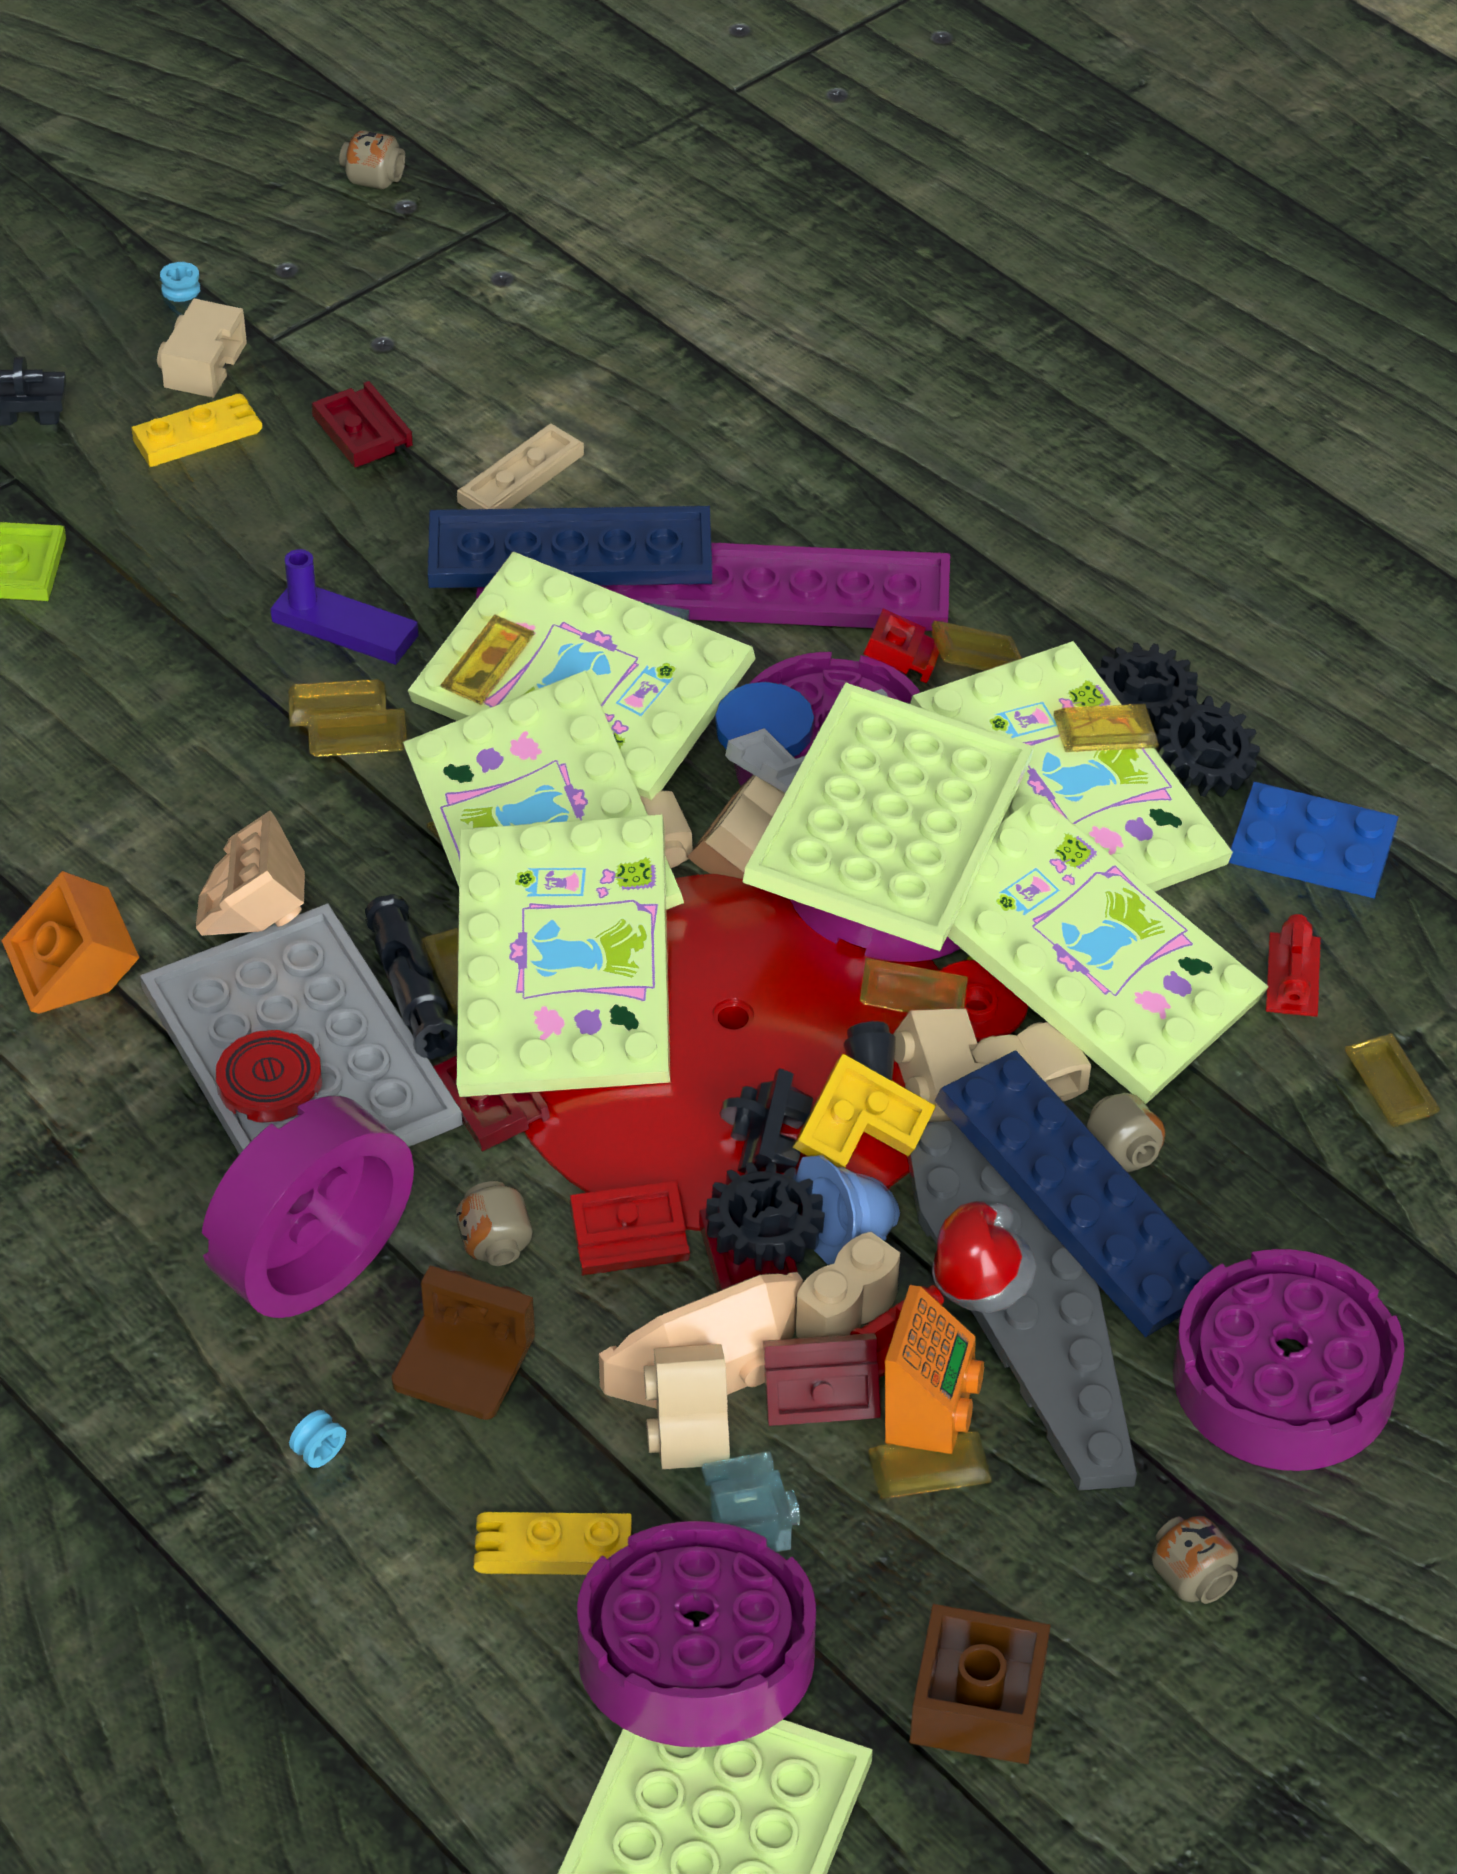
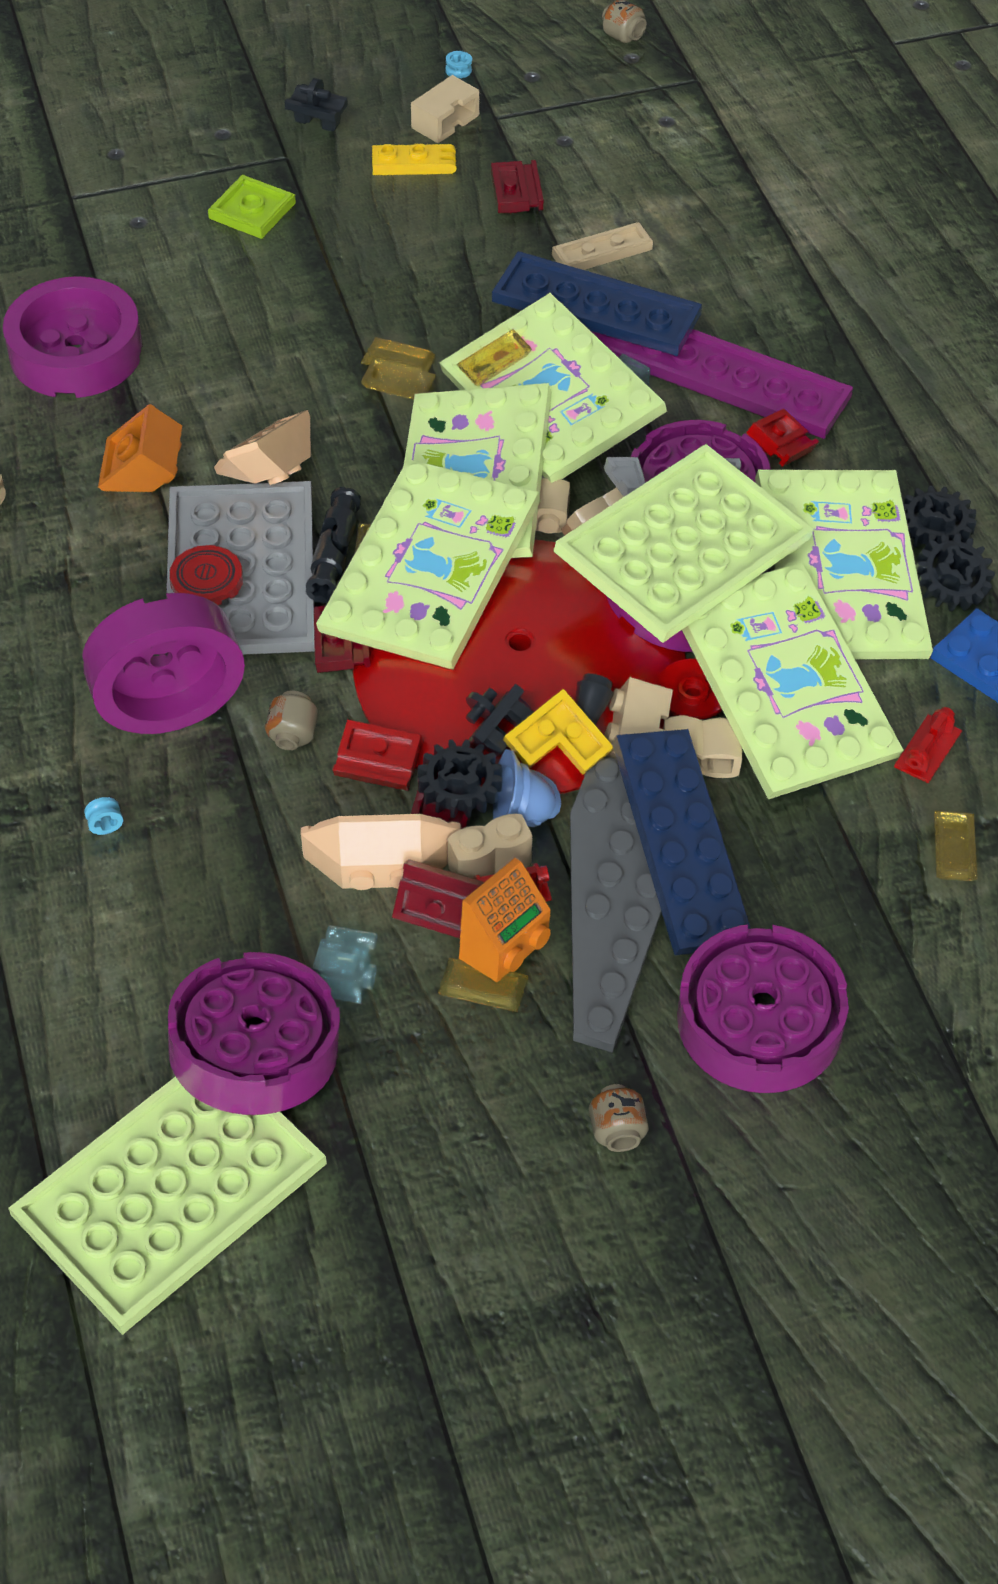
camera: 25 degrees right, 5 degrees up
dark purple piece [271,549,419,665] -> none
reddish brown bracket [392,1265,535,1420] -> none
yellow hinge [474,1512,632,1575] -> none
tan brick [644,1344,730,1469] -> none
blue tile [715,682,814,757] -> none
clear yellow tile [860,958,968,1013] -> none
reddish brown brick [910,1604,1051,1765] -> none
clear yellow tile [932,621,1022,671] -> none
red piece [932,1201,1036,1313] -> none
clear yellow tile [1053,704,1159,752] -> none
dark tan head [1087,1093,1166,1172] -> none

